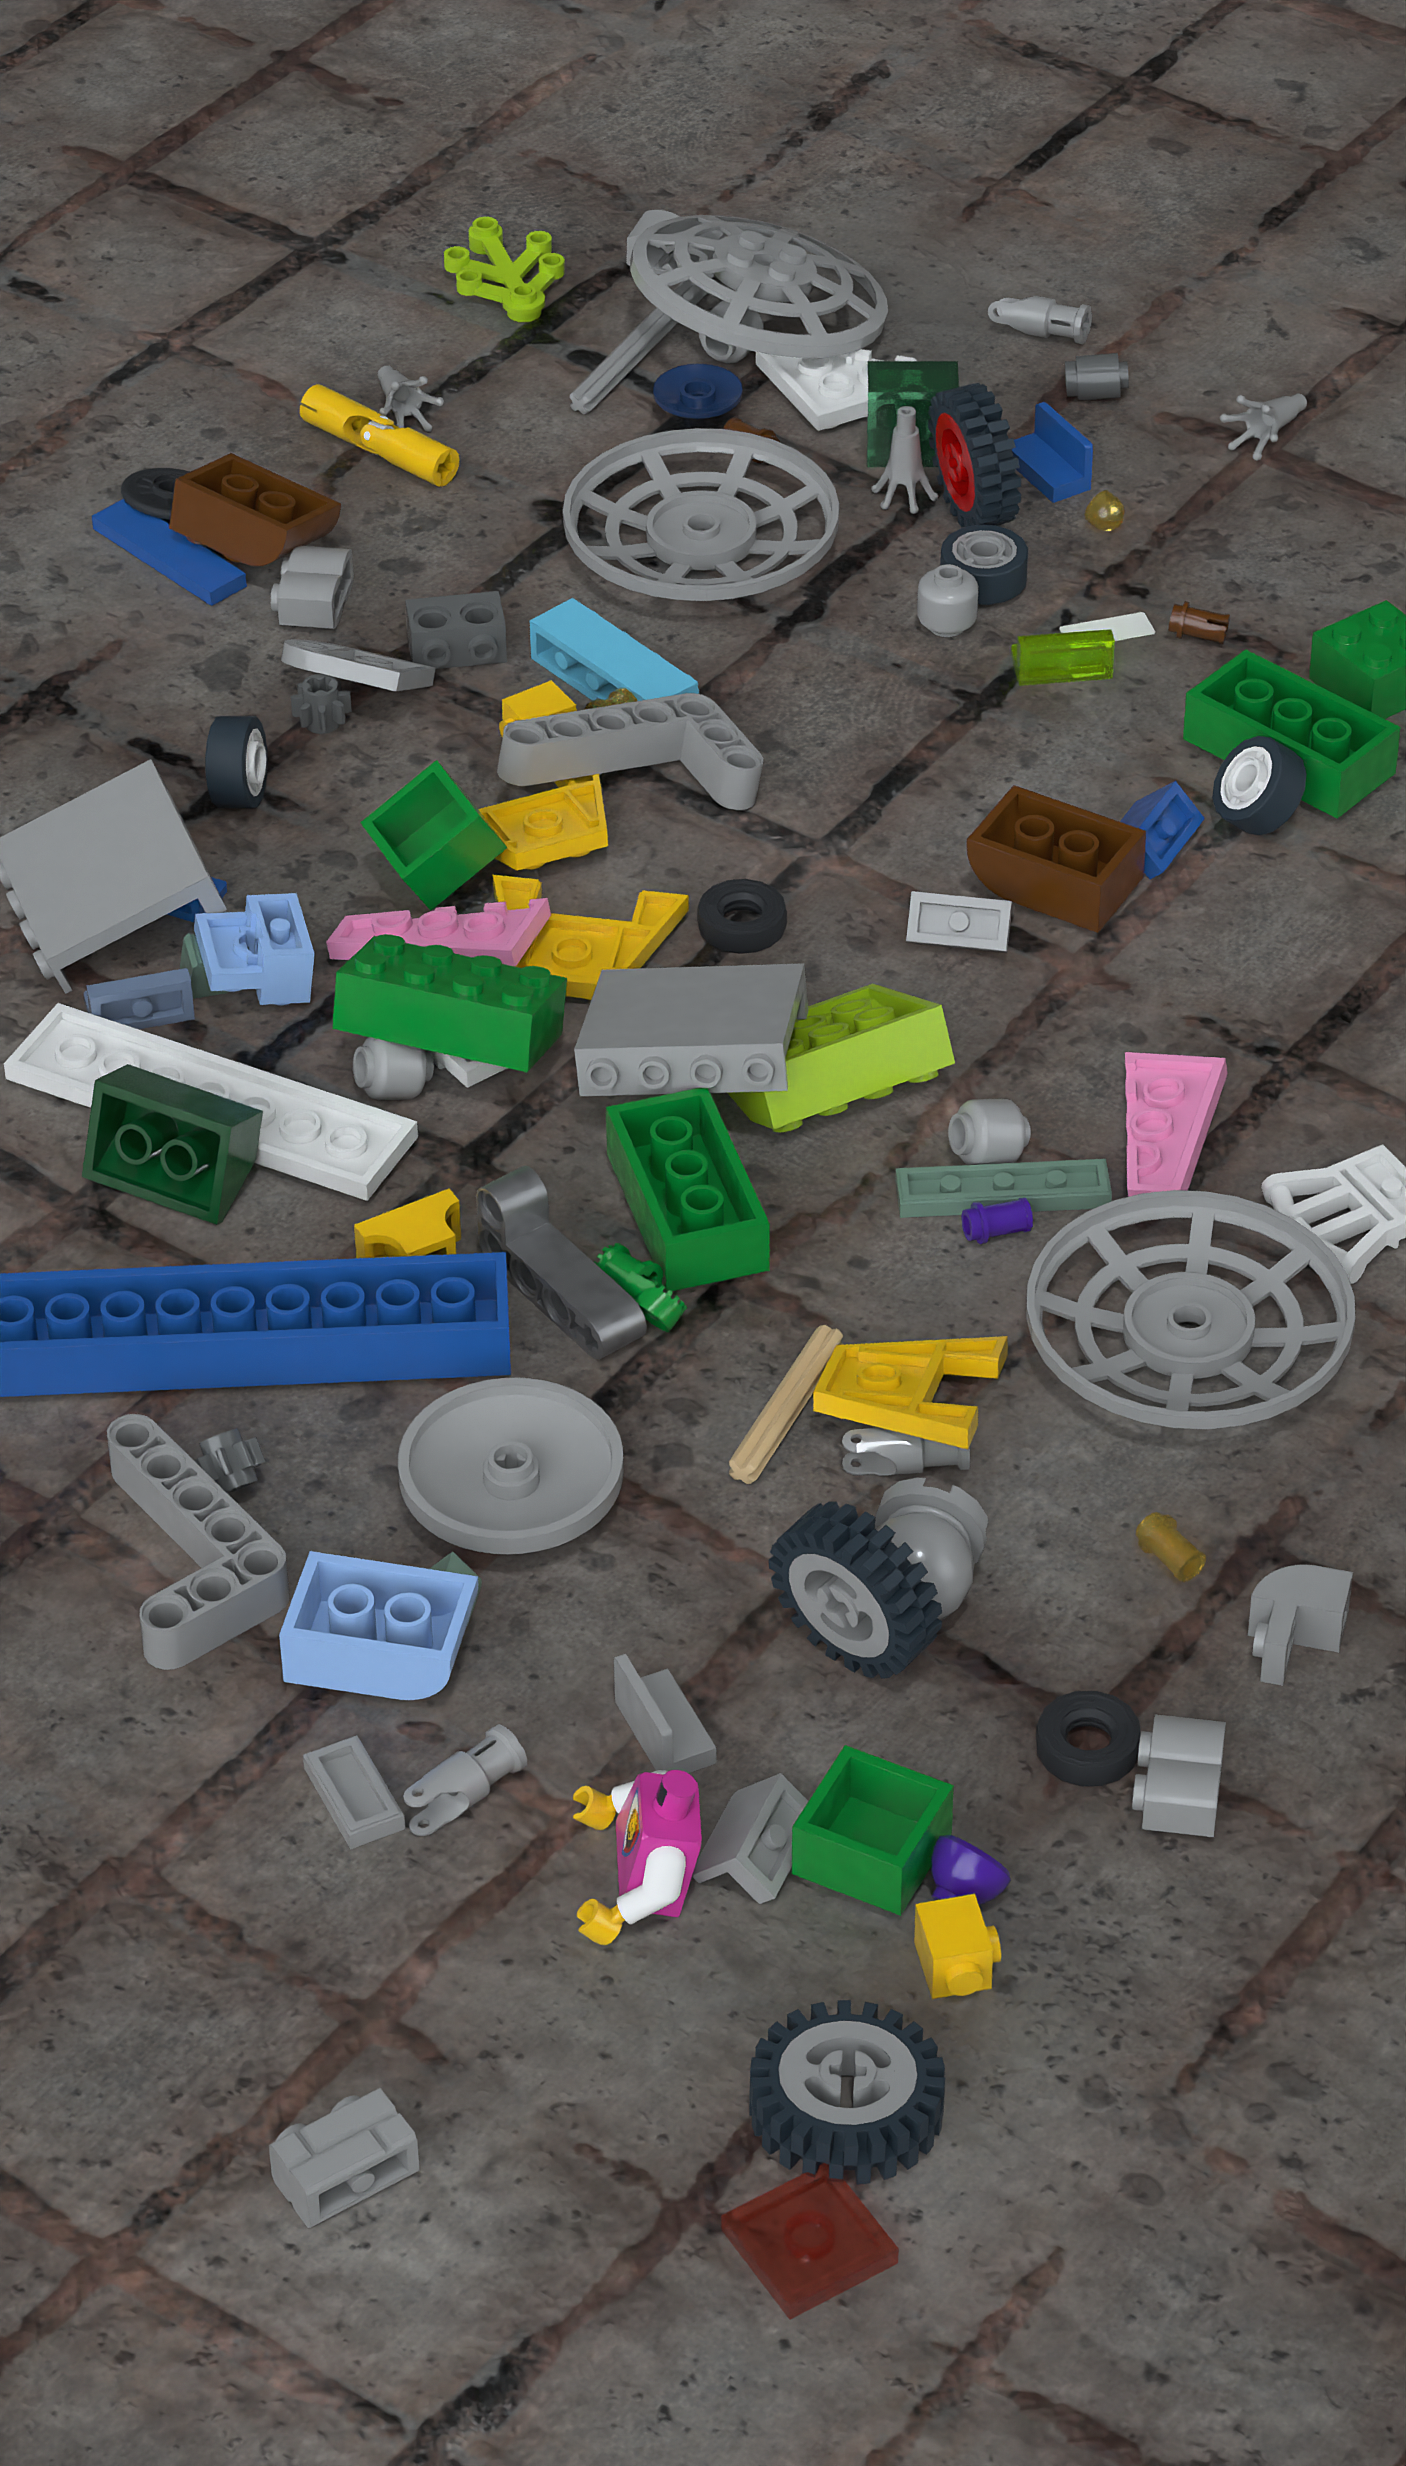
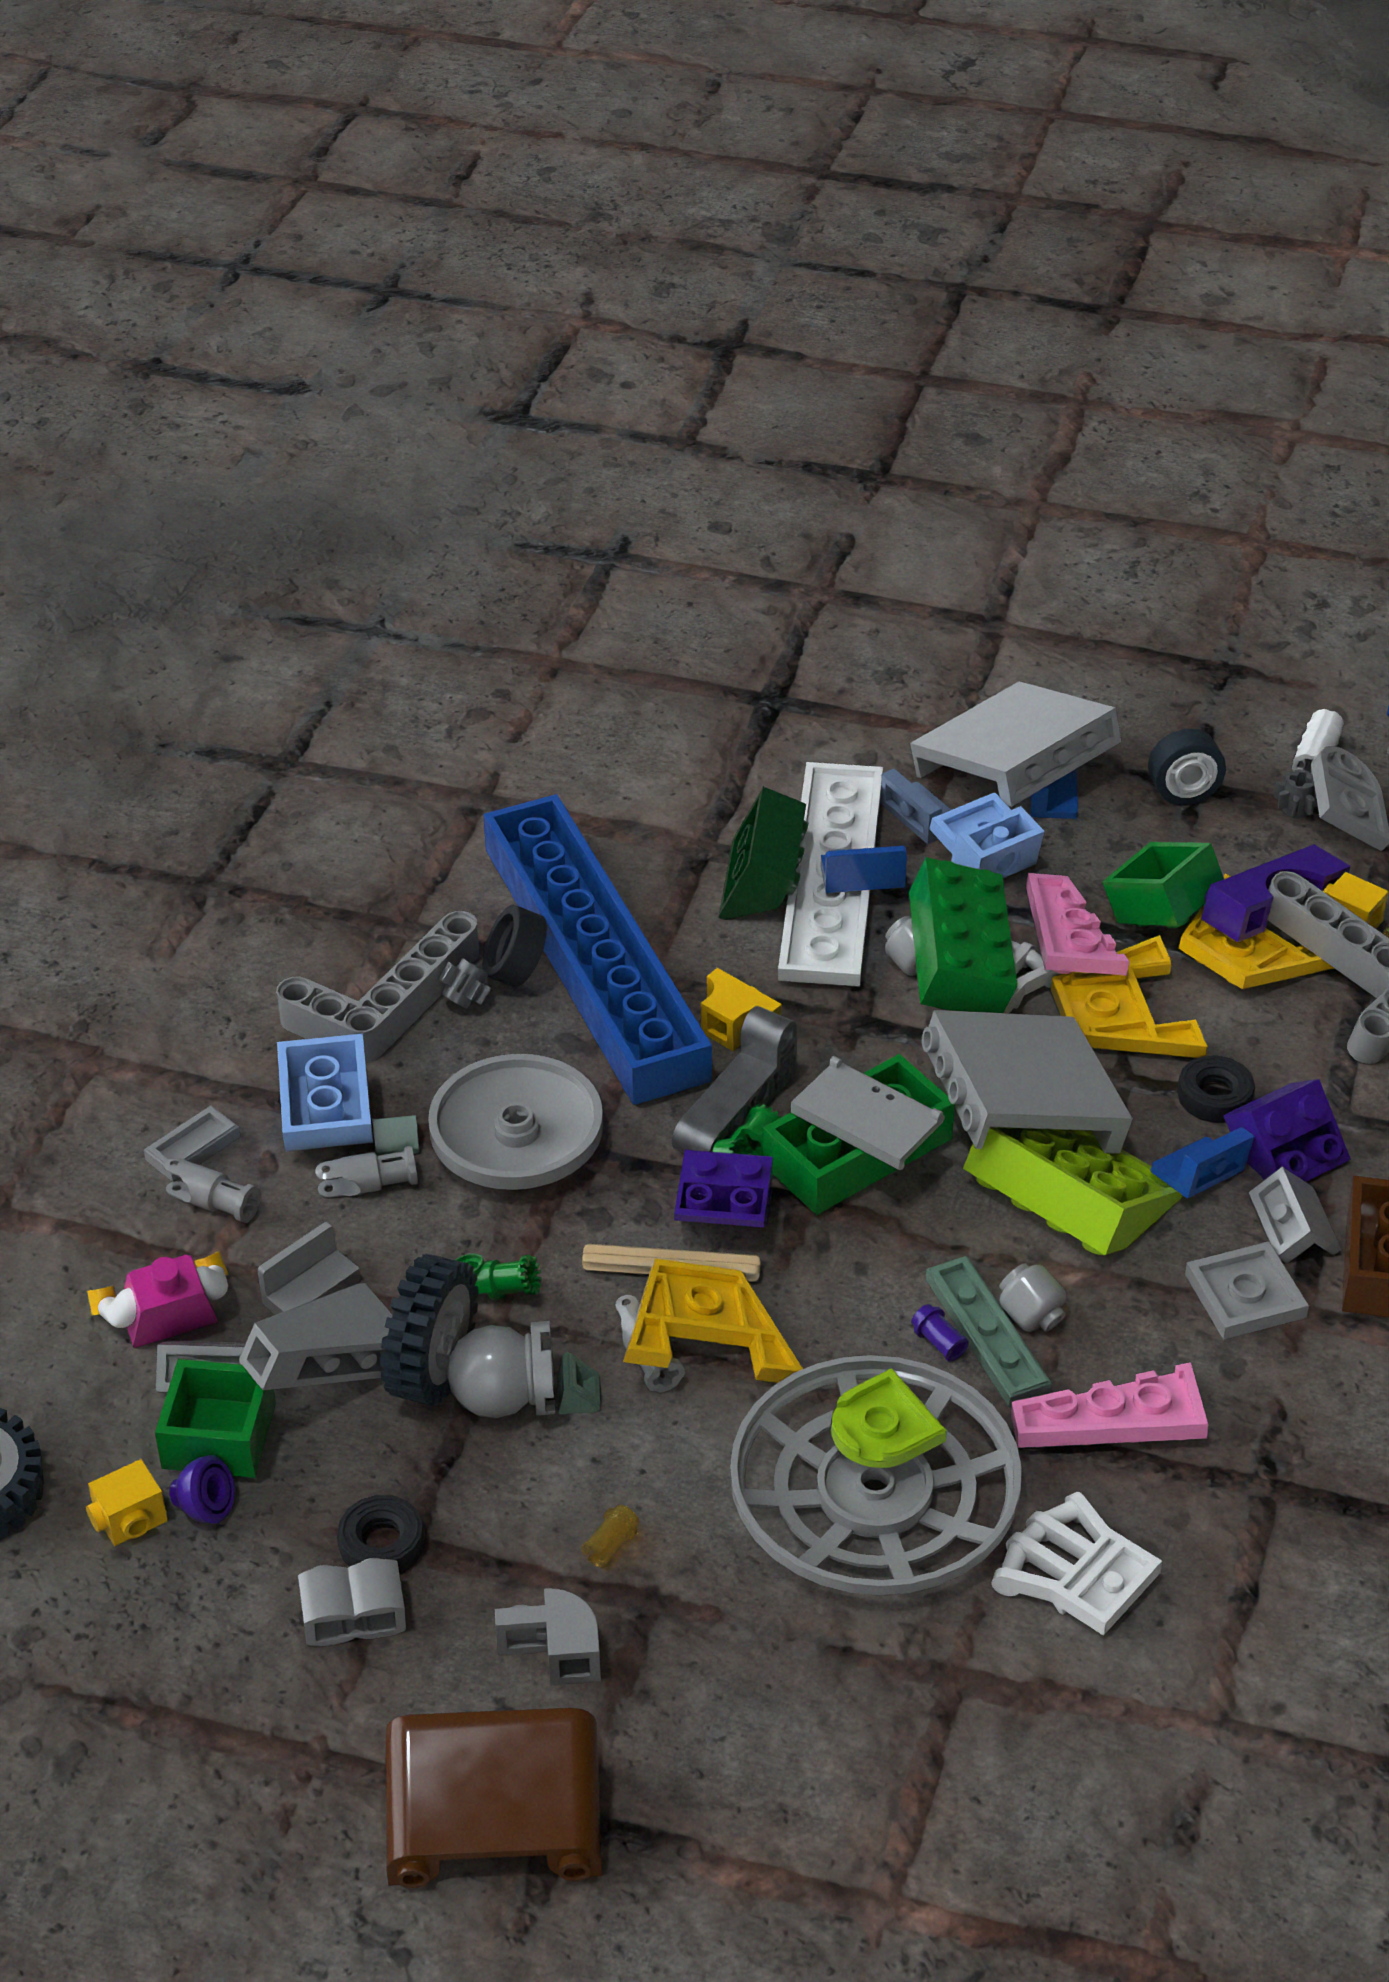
camera: 70 degrees right, 0 degrees up
none -> light grey slope [239,1283,392,1390]
none -> light grey piece [315,1146,418,1198]
none -> green connector [455,1253,542,1300]
none -> black tyre [482,904,547,988]
none -> dark purple slope [674,1150,773,1228]
none -> light grey door [791,1056,945,1170]
none -> blue panel [821,846,907,893]
none -> lime tile [831,1368,947,1468]
none -> blue panel [1150,1127,1255,1199]
none -> light grey tile [1185,1241,1309,1340]
none -> dark purple arch [1201,844,1351,942]
none -> dark purple slope [1223,1079,1351,1182]
none -> white axle [1292,709,1344,774]

